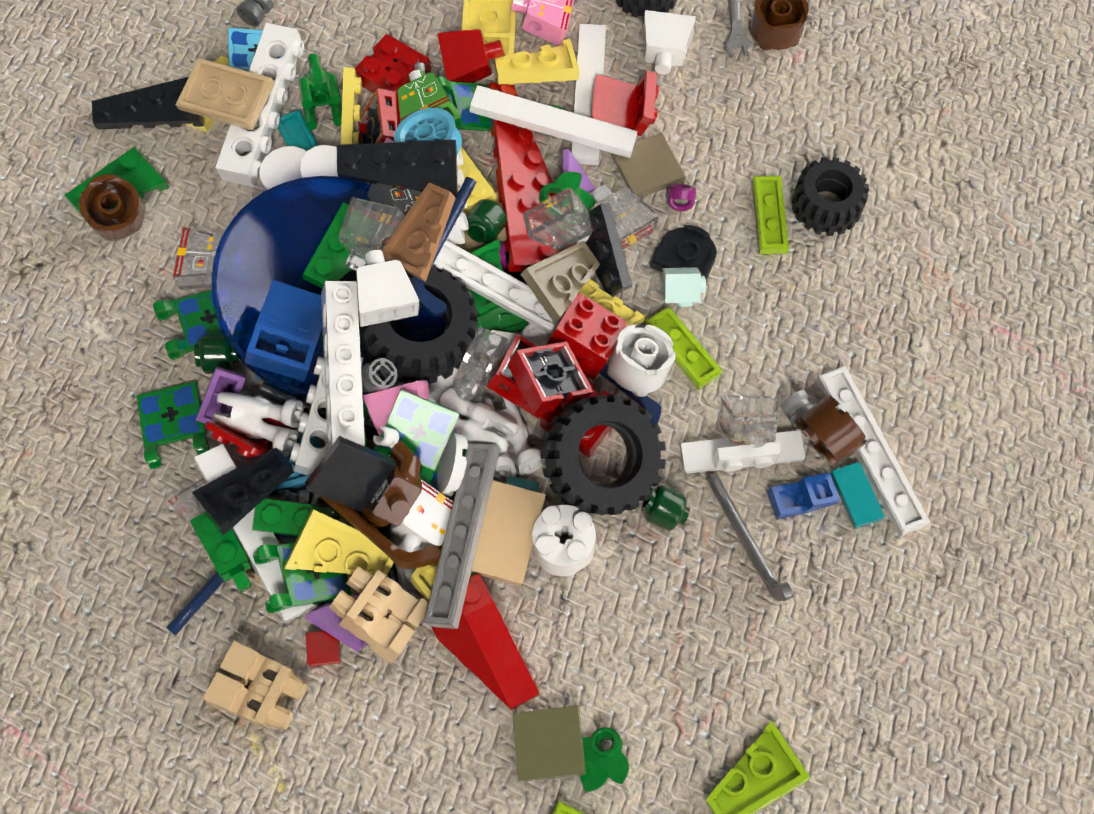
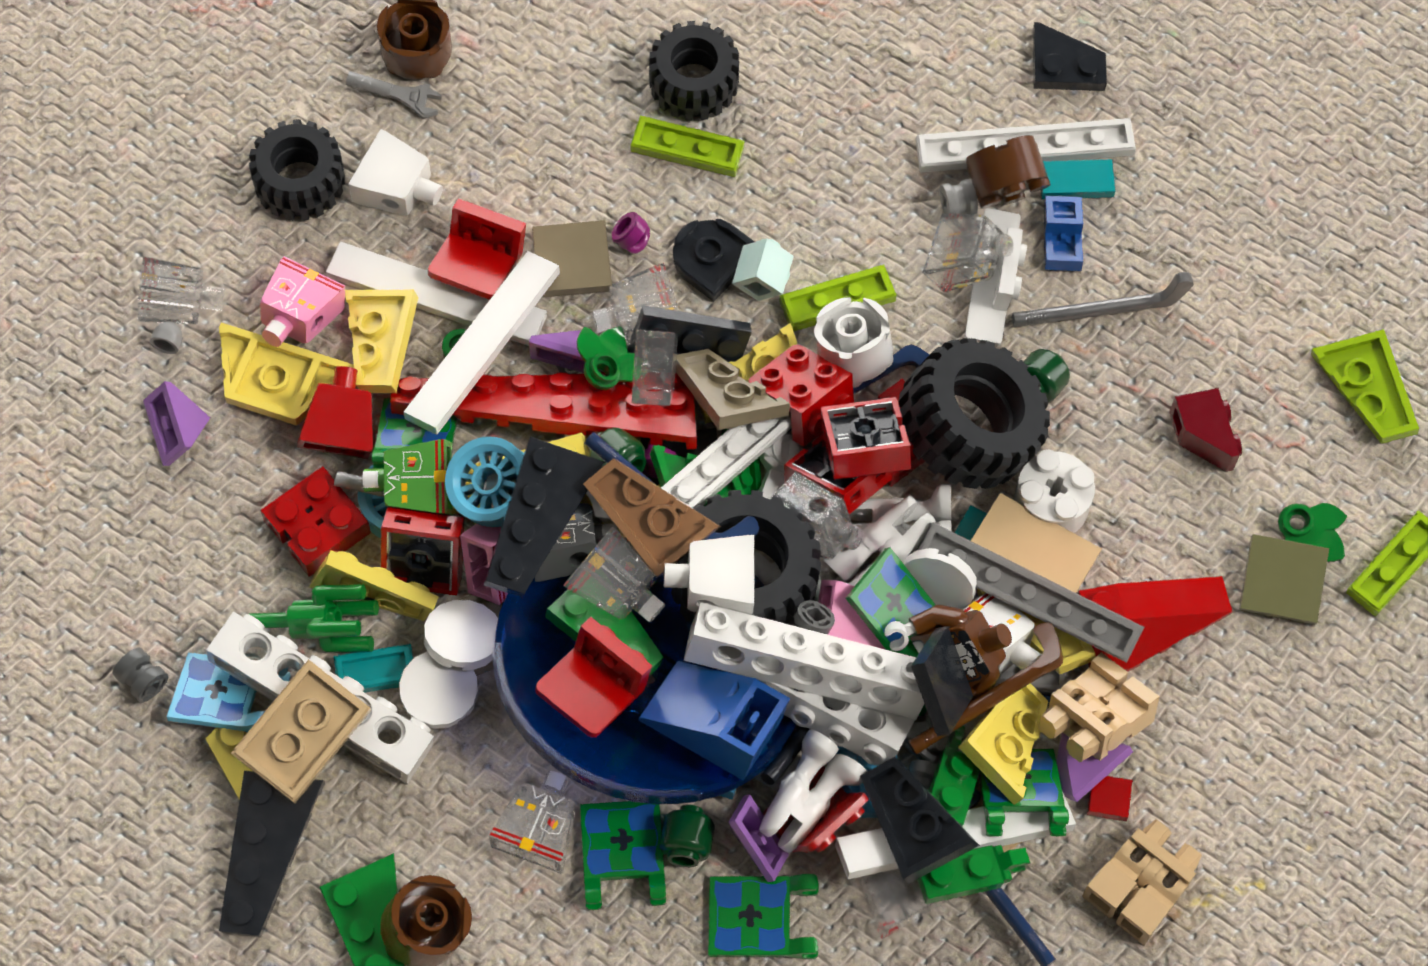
camera: 75 degrees left, 0 degrees up
none -> bracket [535,617,652,737]
none -> black wing [1033,22,1107,91]
none -> dark red slope [1169,388,1242,472]

